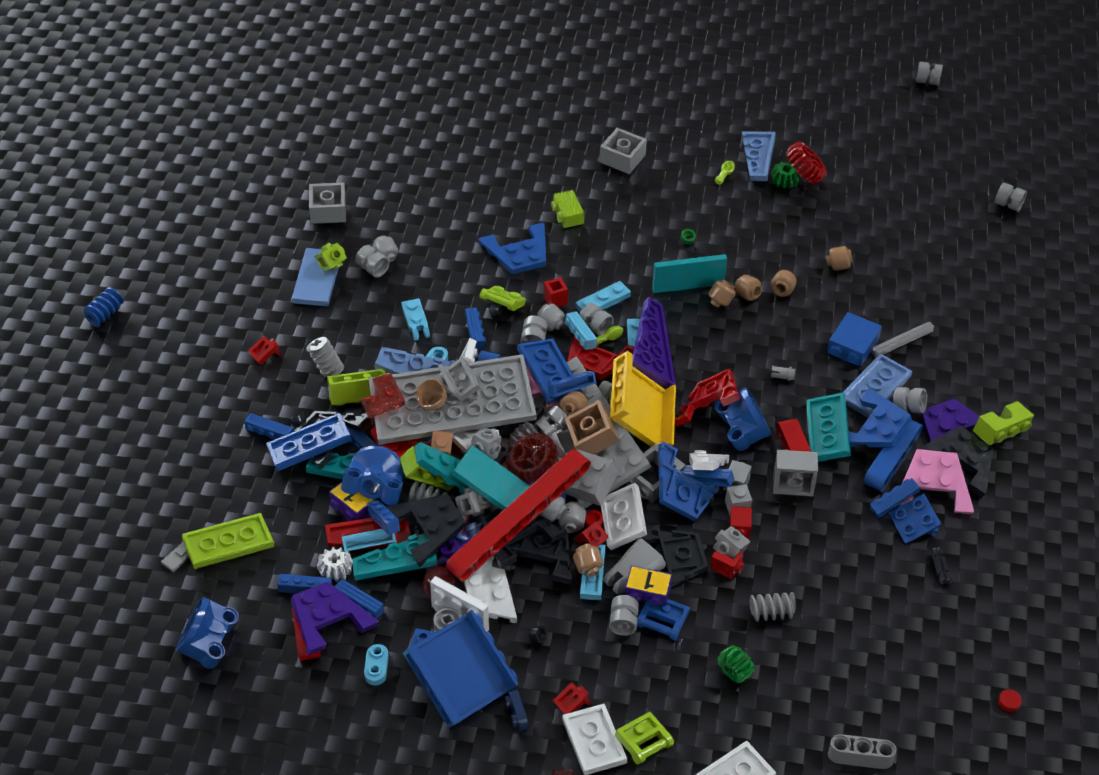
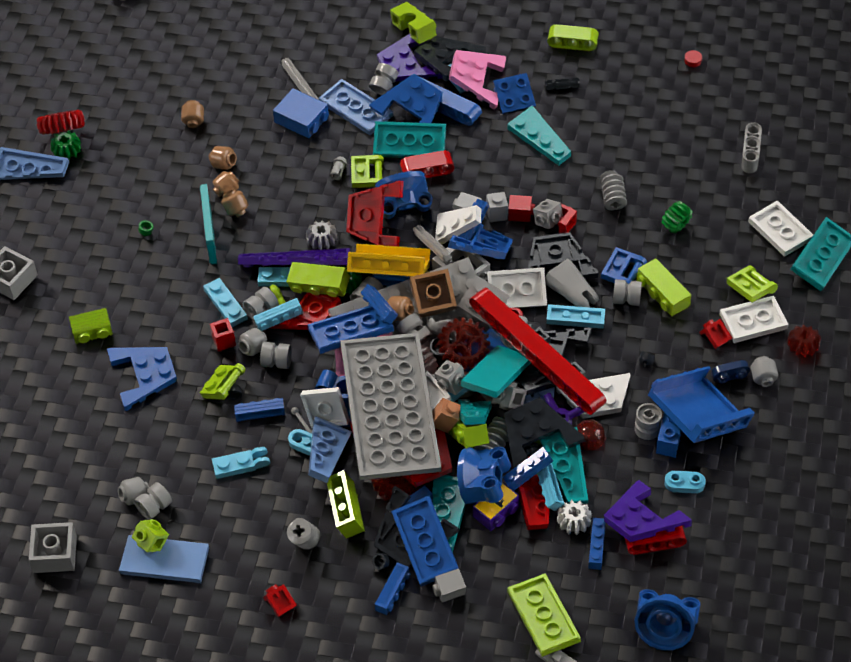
camera: 85 degrees left, 5 degrees up
blue piece [335,579,384,619] -> none
clear red plate [361,372,406,419] -> none
medium nougat hair [416,379,447,411] -> none
white plate [430,576,489,632] -> none
light grey bracket [438,357,481,402] -> none
medium nougat head [573,544,603,577] -> none
red bracket [574,521,608,547] -> none
brick [625,565,672,606] -> none
lime piece [715,161,735,185] -> none
light grey brick [773,450,818,496] -> none
blue piece [870,478,920,518] -> none
none -> lime brick [286,262,350,297]
none -> light grey gear [306,220,337,250]
none -> lime plate [351,155,384,188]
none -> light grey axle [413,225,452,262]
none -> light grey brick [432,569,466,602]
none -> teal wing [507,106,571,166]
none -> lime beam [547,25,599,51]
none -> lime brick [637,258,691,316]
none -> light grey head [750,356,778,387]

